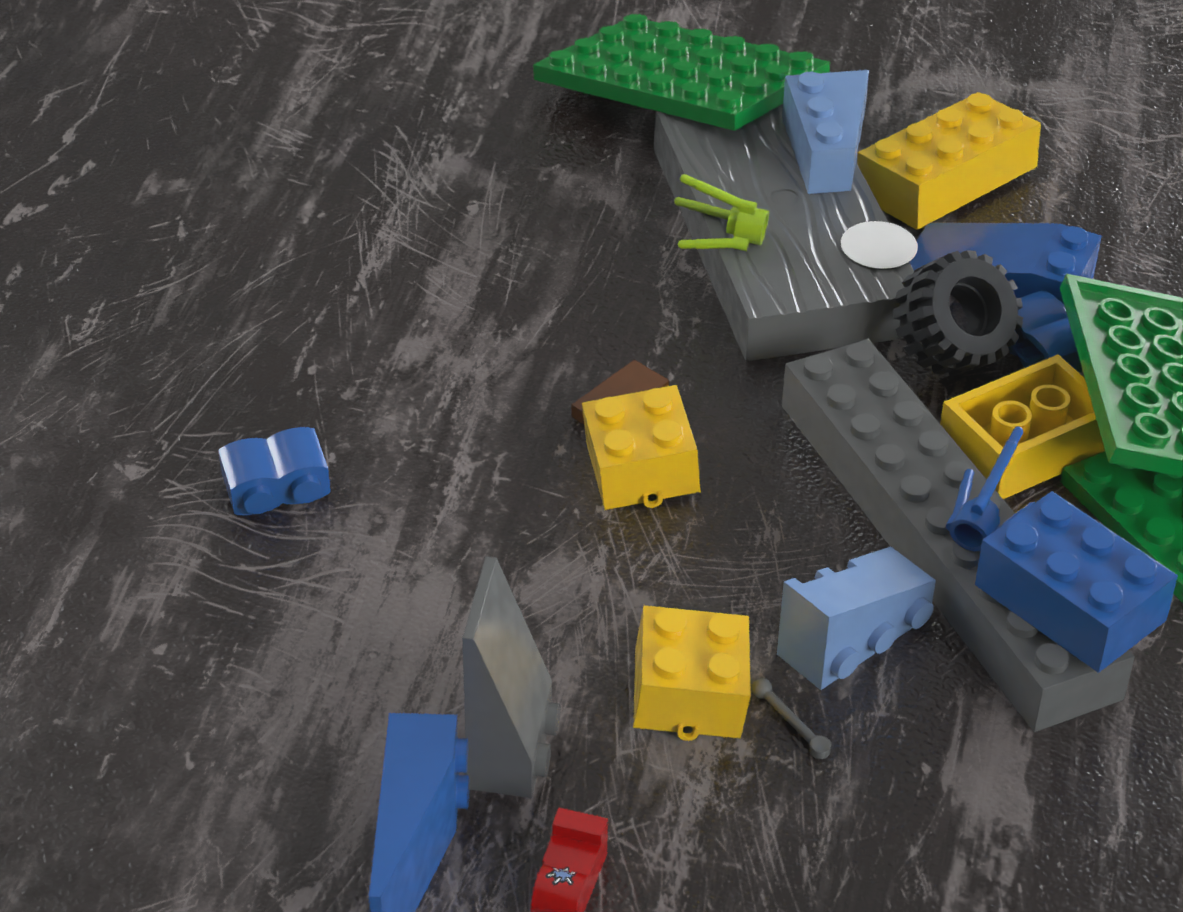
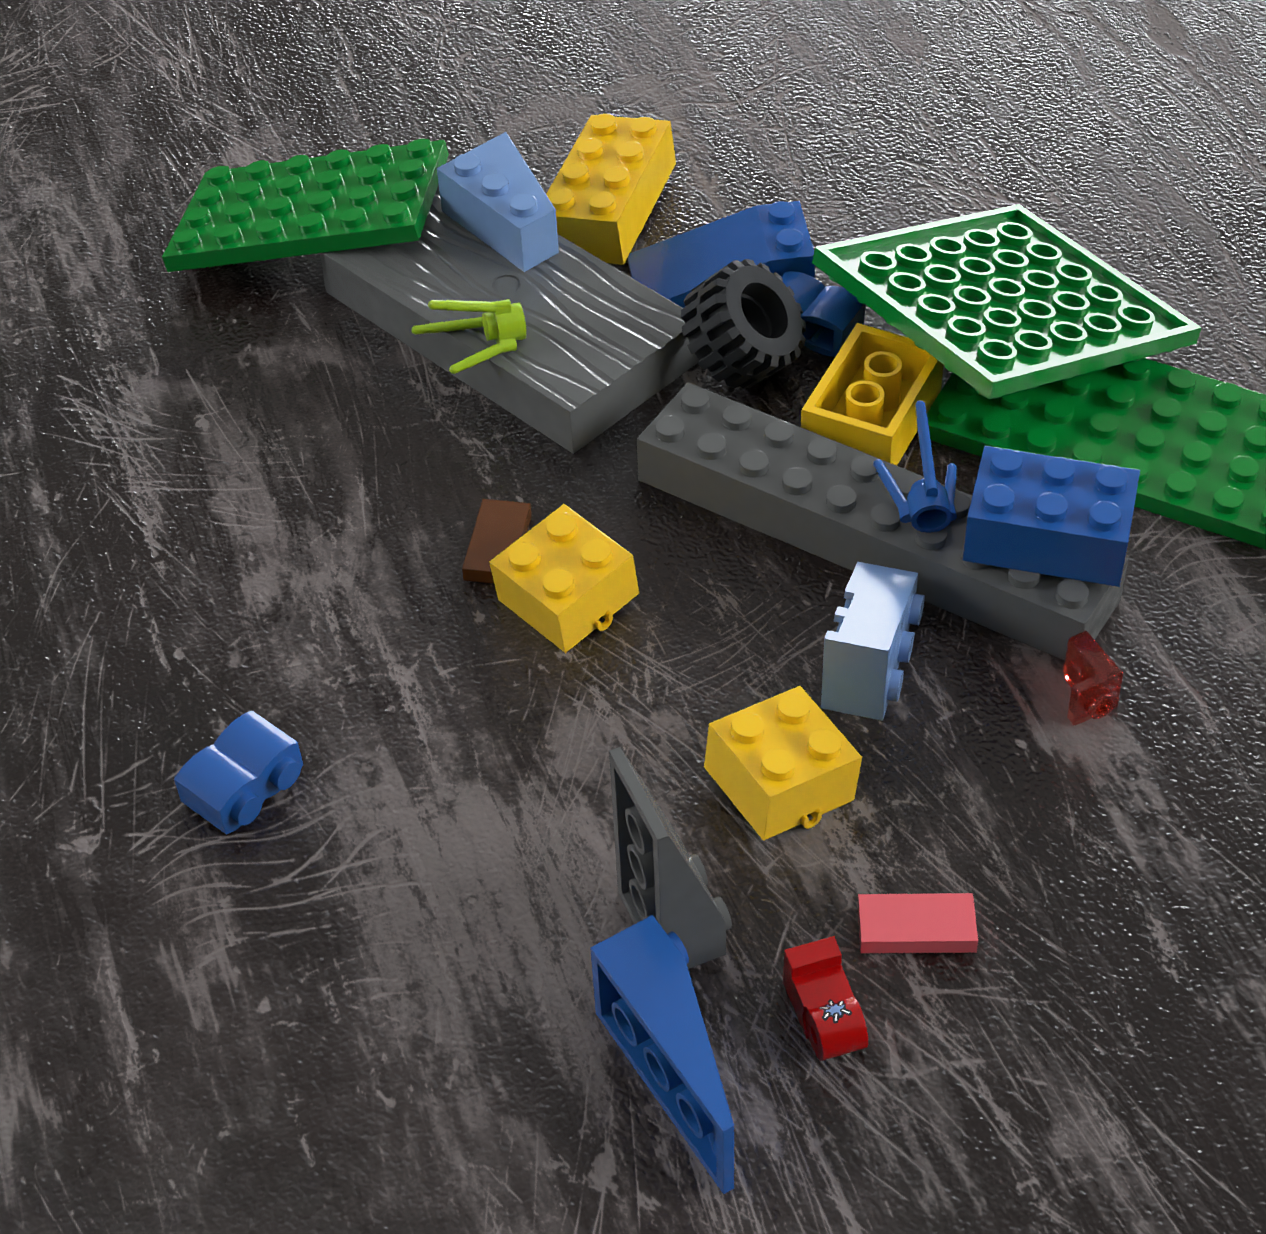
camera: 30 degrees left, 5 degrees up
dark grey hinge [751,678,832,759] -> none
white sticker [841,221,918,269] -> none
none -> coral tile [857,893,978,953]
none -> clear red bracket [1063,631,1123,725]

